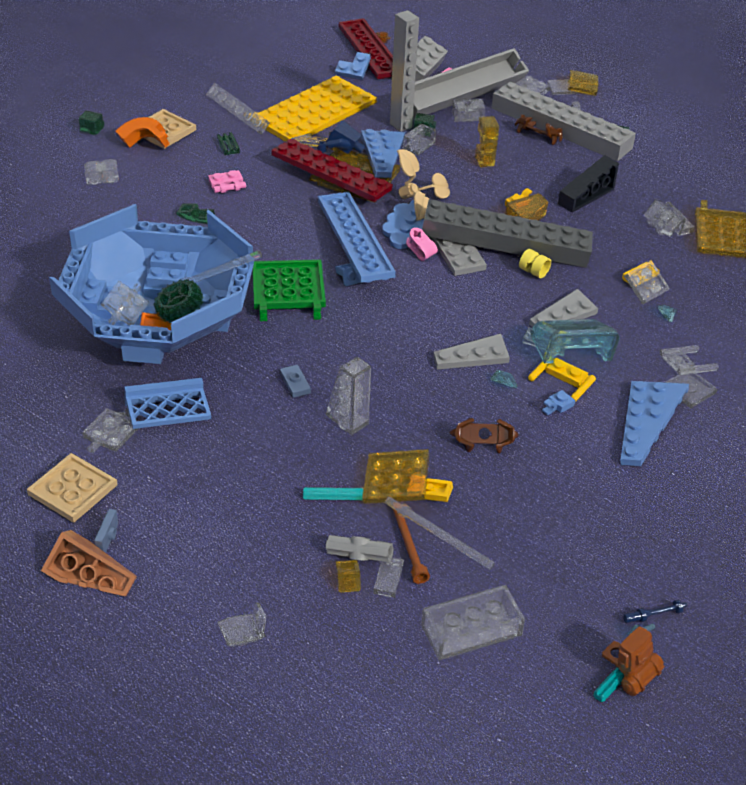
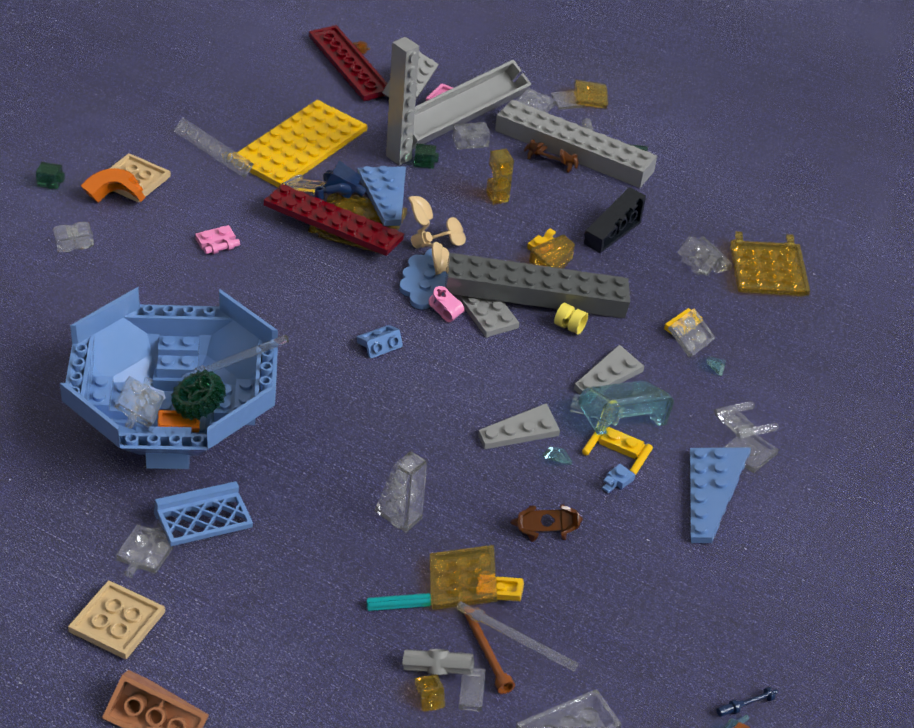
camera: 10 degrees left, 0 degrees up
sand blue plate [94,509,118,553] -> none
clear green slope [176,203,215,224] -> none
tile [217,132,240,155] -> none
green plate [253,259,326,321] -> none
sand blue plate [280,364,311,398] -> none
medium blue plate [318,192,395,283] -> none
medium blue plate [335,52,371,80] -> none
clear panel [403,124,436,155] -> none

